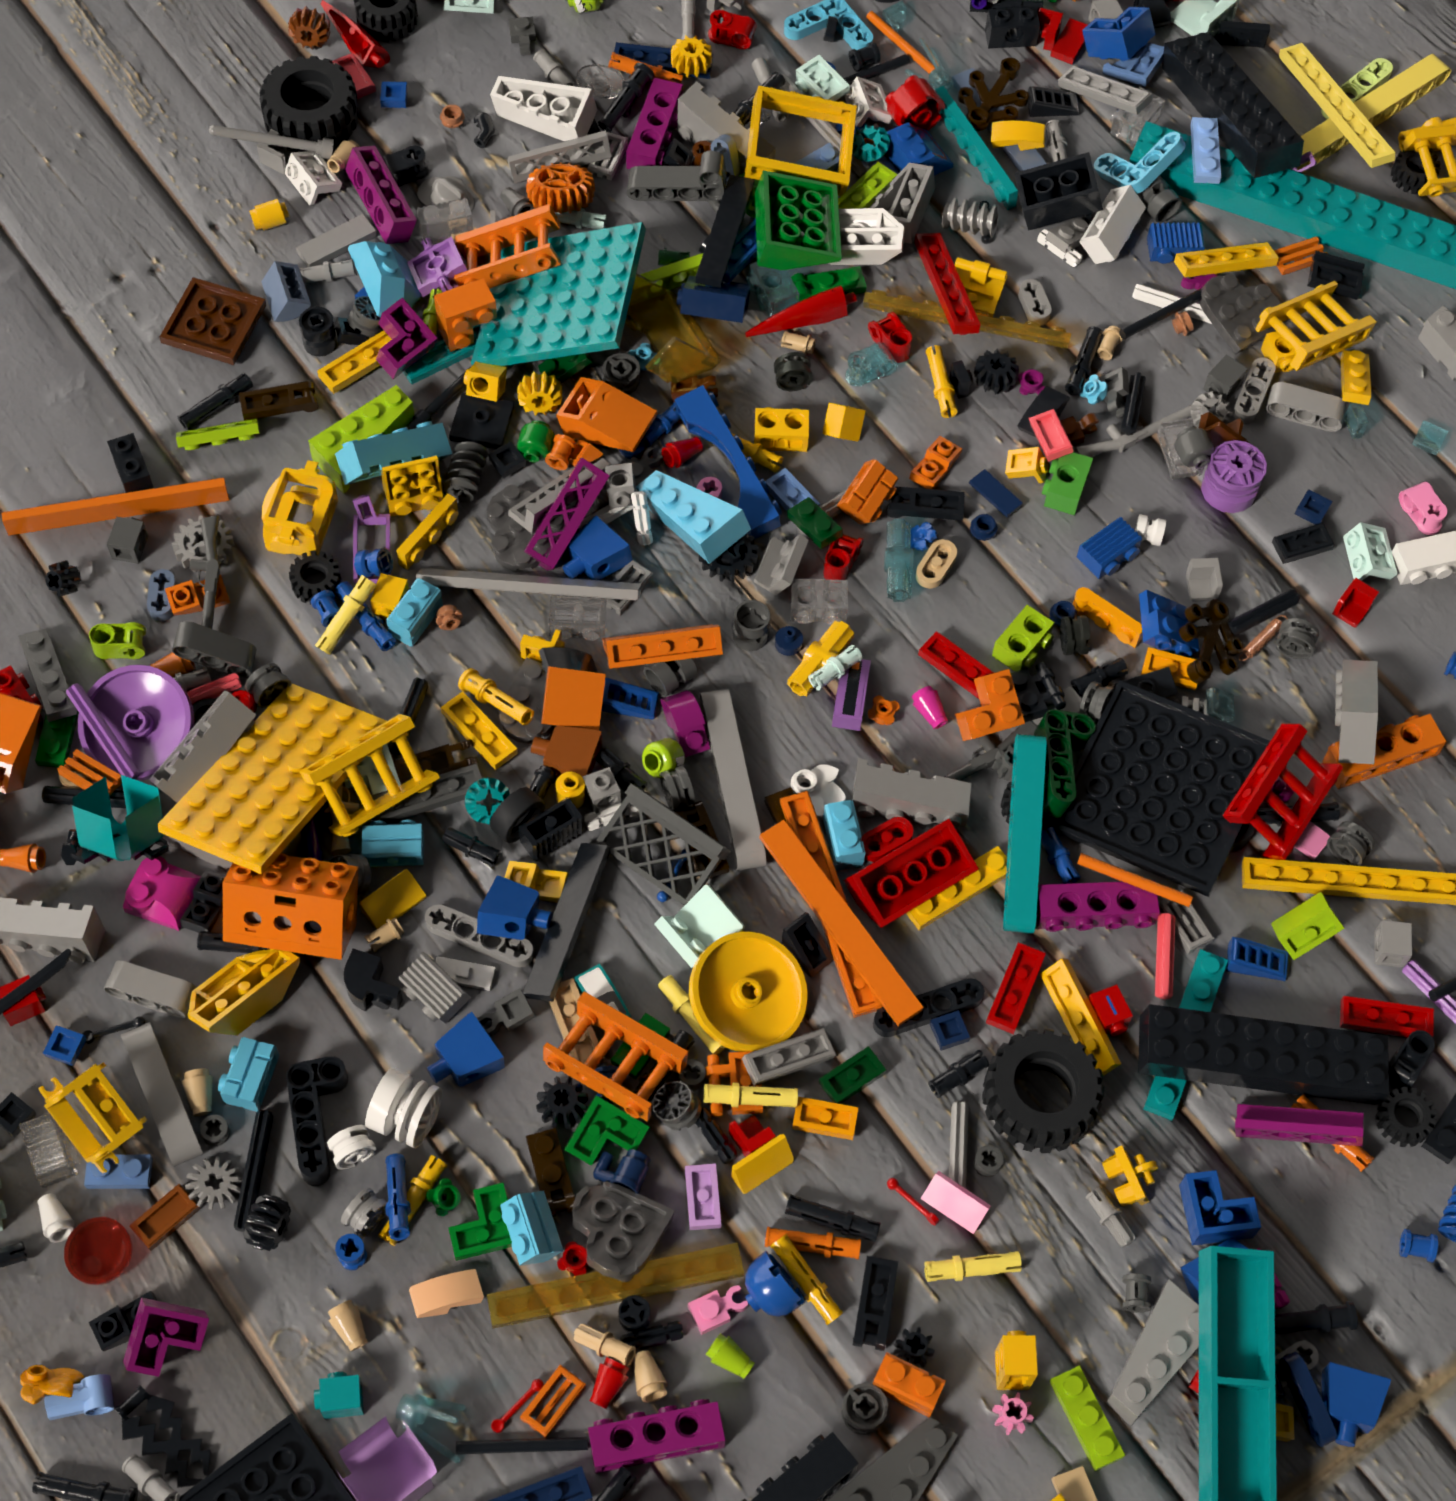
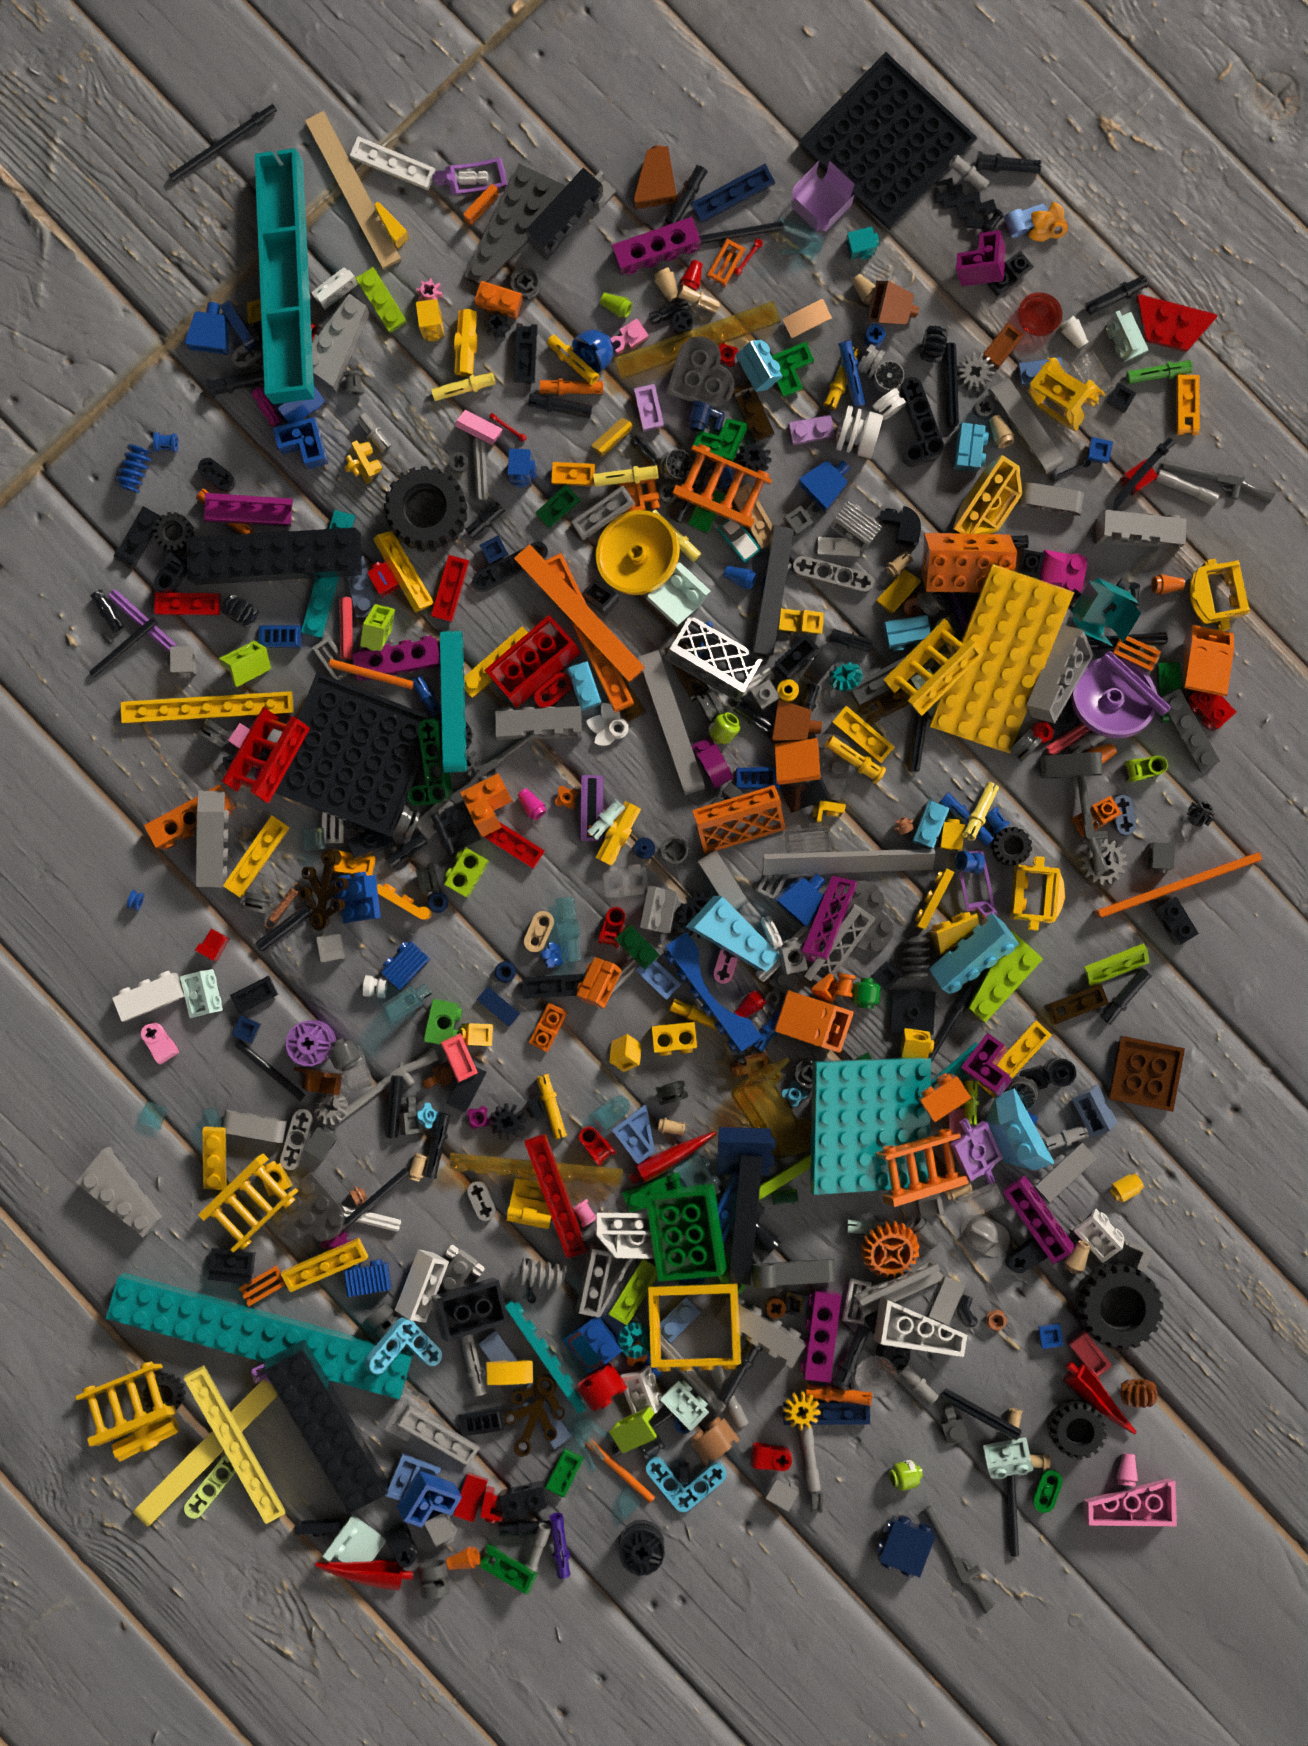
camera: 175 degrees right, 25 degrees up
light grey piece [209,125,334,159] -> none
green plate [426,1178,461,1216] -> none
blue torso [477,875,552,940] -> none
yellow gear [517,371,562,416] -> none
sand blue beam [711,134,741,185] -> none
red panel [728,1116,776,1157] -> none
light blue plate [1190,117,1221,184] -> none
none -> black beam [198,458,236,492]
none -> black gear [221,595,259,628]
none -> yellow plate [223,815,290,898]
none -> black piece [235,1040,306,1102]
none -> white bracket [312,268,358,310]
none -> sand blue plate [347,556,376,619]
none -> lime brick [360,604,395,651]
none -> clear light blue torso [382,984,432,1025]
none -> yellow piece [454,309,477,377]
none -> blue brick [508,449,536,488]
none -> green plate [545,1448,584,1498]
none -> bright pink bush [573,1199,596,1227]
none -> lime panel [609,1406,657,1453]
none -> medium blue wing [612,1105,655,1164]
none -> medium nougat brick [689,1416,740,1466]
none -> light grey beam [697,850,748,910]
none -> blue cone [723,565,757,590]
none -> black cone [755,1222,781,1254]
none -> lavender plate [789,415,835,445]
none -> dark orange torso [867,280,919,324]
none -> light grey wheel [873,361,905,394]
none -> dark orange tile [903,596,924,617]
none -> light grey tile [928,1276,966,1325]
none -> black axle [941,1389,1022,1440]
none -> tan pin [1007,1408,1023,1428]

